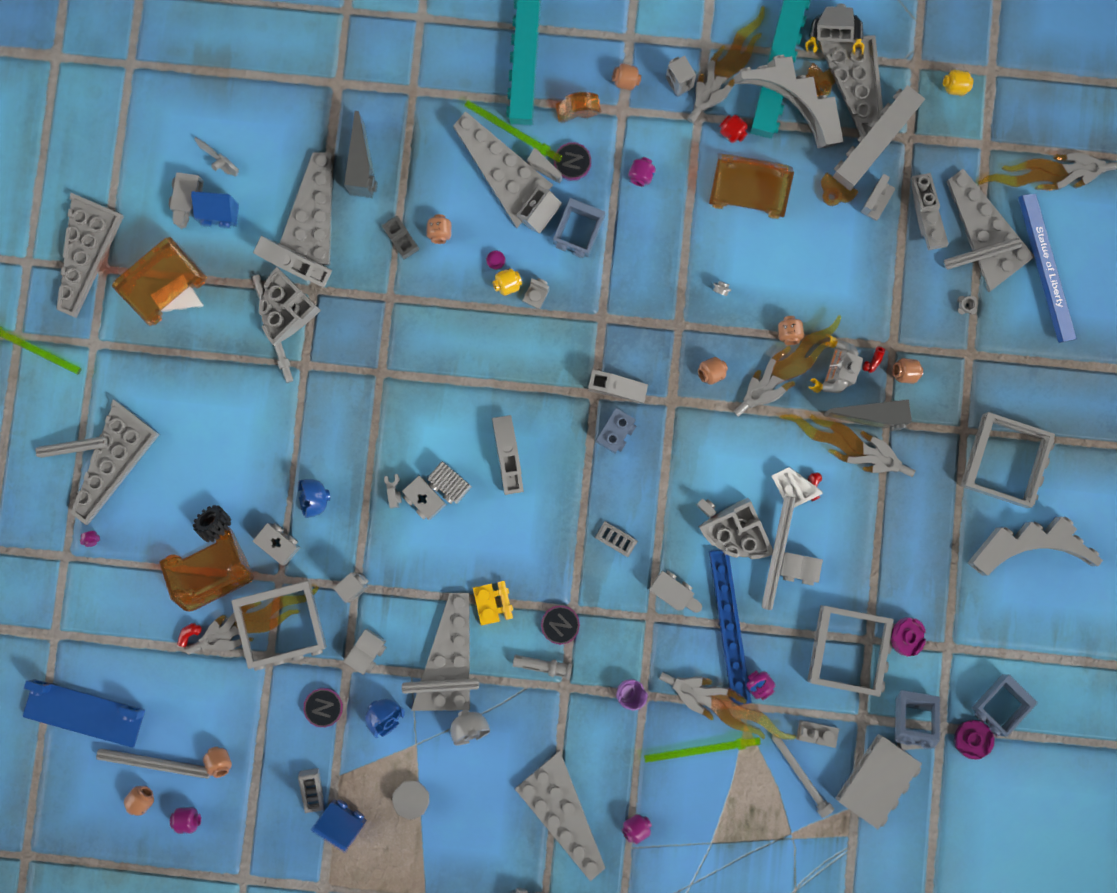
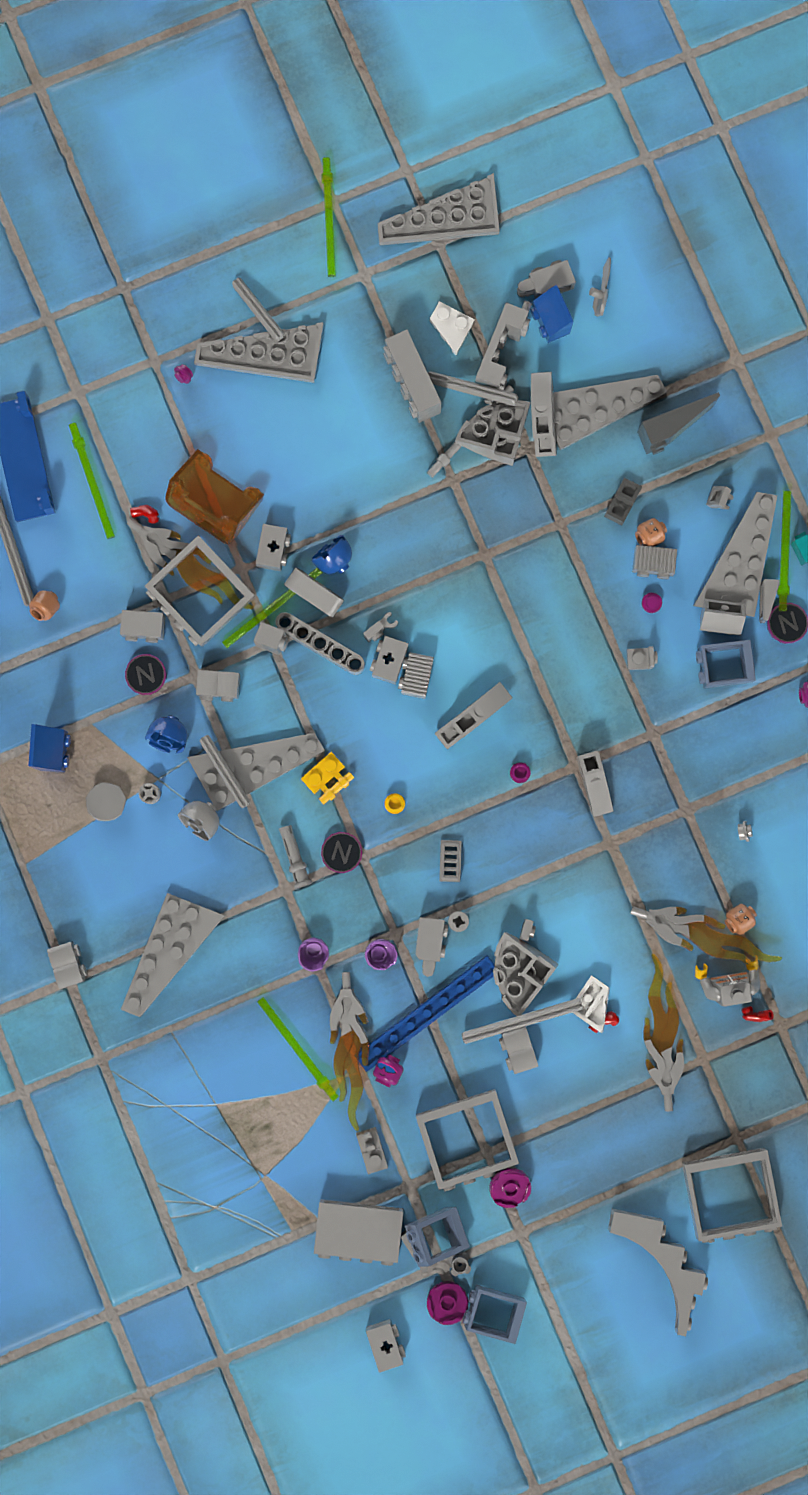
camera: 55 degrees right, 0 degrees up
clear orange windscreen [112,237,208,326] -> none
black tyre [193,505,231,542] -> none
light grey slope [298,768,325,813] -> none
yellow head [492,268,522,296] -> none
sand blue brick [596,408,636,454] -> none
magenta head [621,814,652,844] -> none
nougat head [698,357,728,385] -> none
light grey piece [772,733,835,818] -> none
dark grey slope [824,399,912,431] -> none
nougat head [892,358,923,384] -> none
none -> clear neon green bar [69,423,115,539]
none -> light grey brick [120,610,165,643]
none -> light grey wheel [138,783,161,804]
none -> clear neon green bar [222,567,323,648]
none -> light grey beam [276,612,365,675]
none -> light grey beam [284,567,345,617]
none -> medium lavender hair [365,939,398,970]
none -> light grey brick [366,1319,406,1373]
none -> light grey brick [383,330,441,423]
none -> yellow plate [385,793,405,814]
none -> light grey axle [428,371,518,406]
none -> light grey wheel [448,911,469,932]
none -> light grey plate [448,1253,471,1276]
none -> light grey brick [475,301,532,405]
none -> magenta plate [510,763,531,783]
none -> light grey brick [632,545,677,579]
none -> light grey tile [706,486,734,509]

